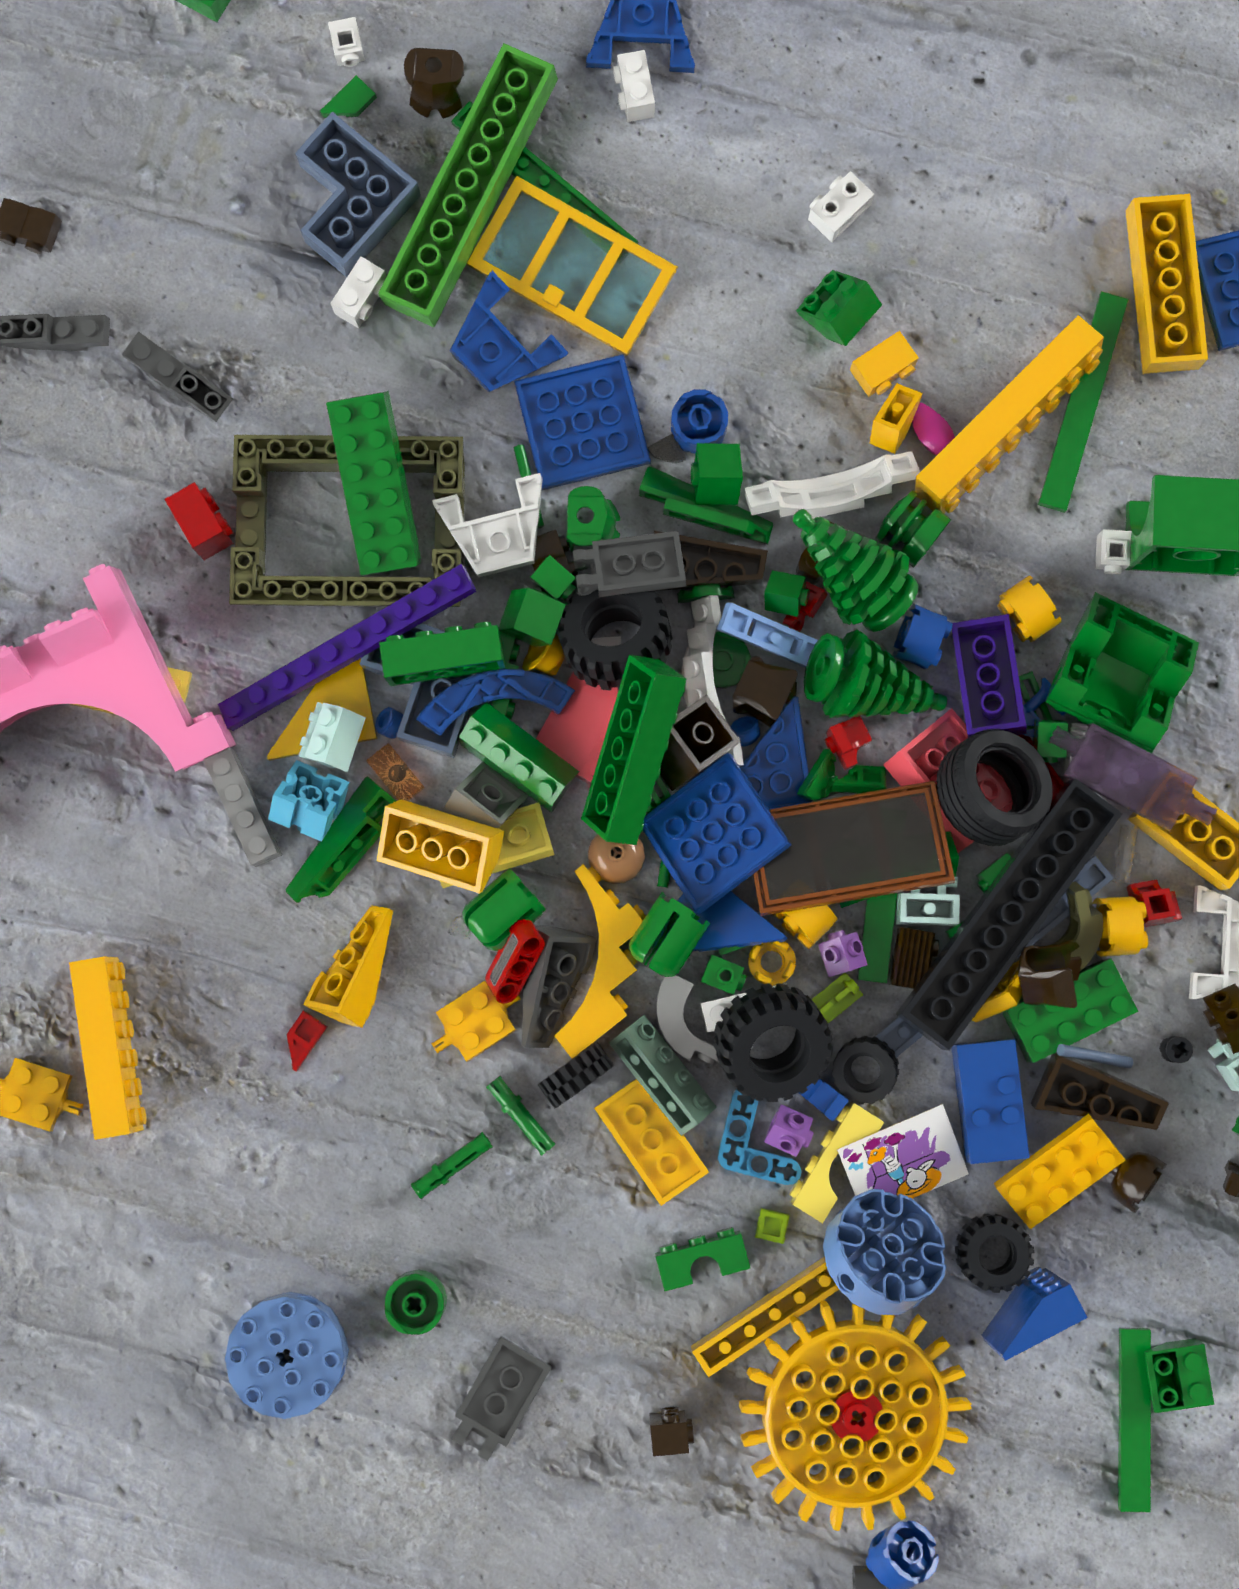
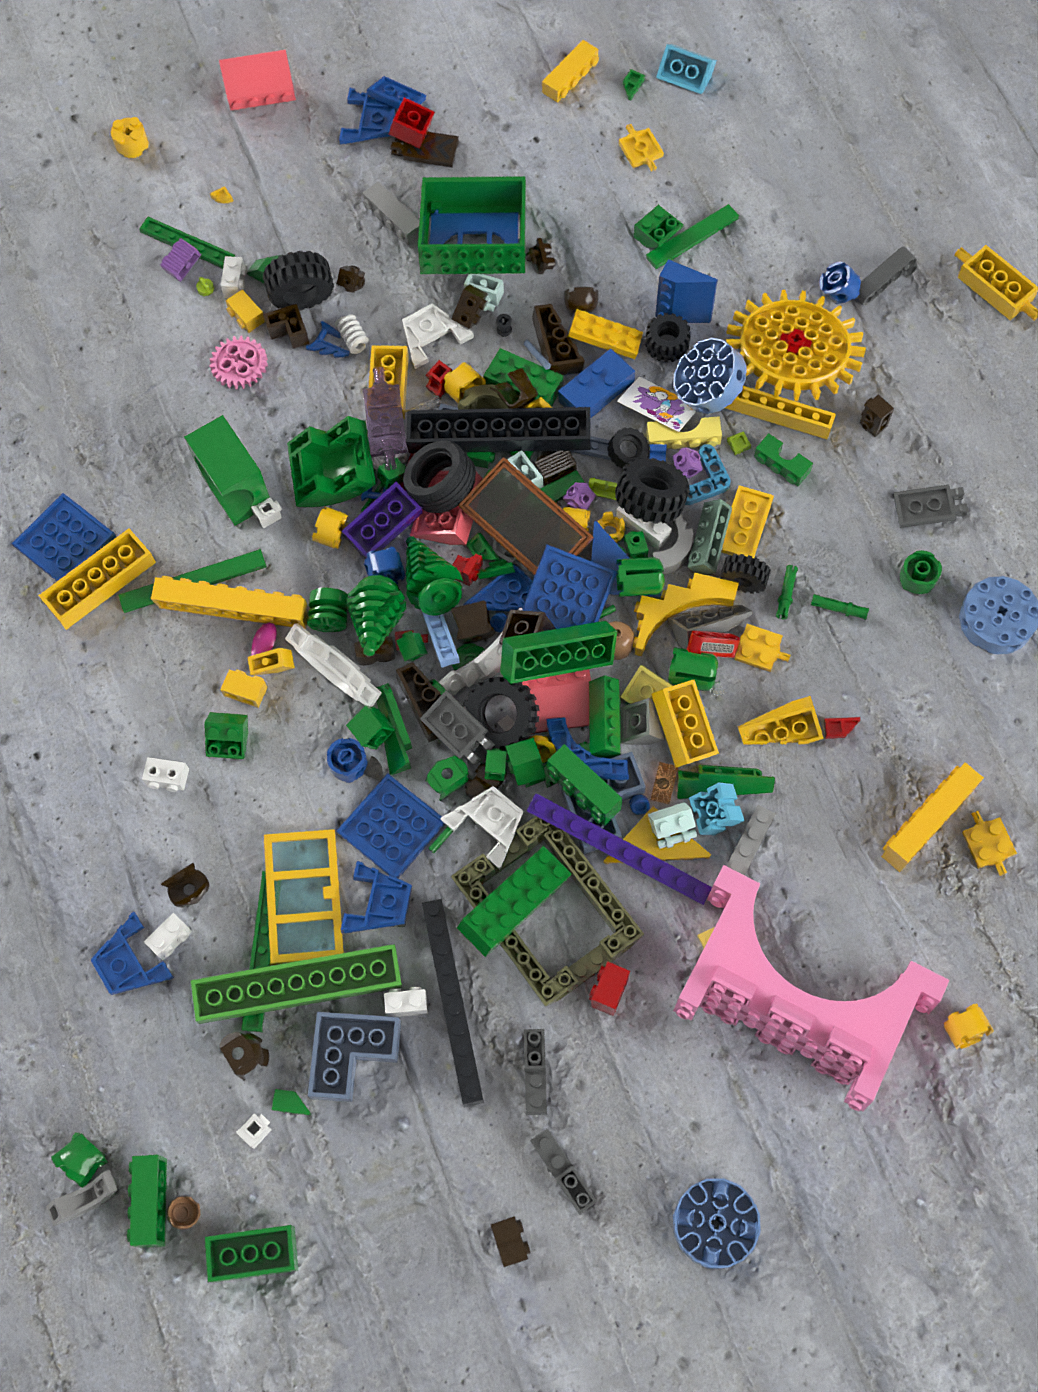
camera: 125 degrees left, 15 degrees down
none -> dark brown piece [161,863,209,908]
none -> black brick [422,899,484,1107]

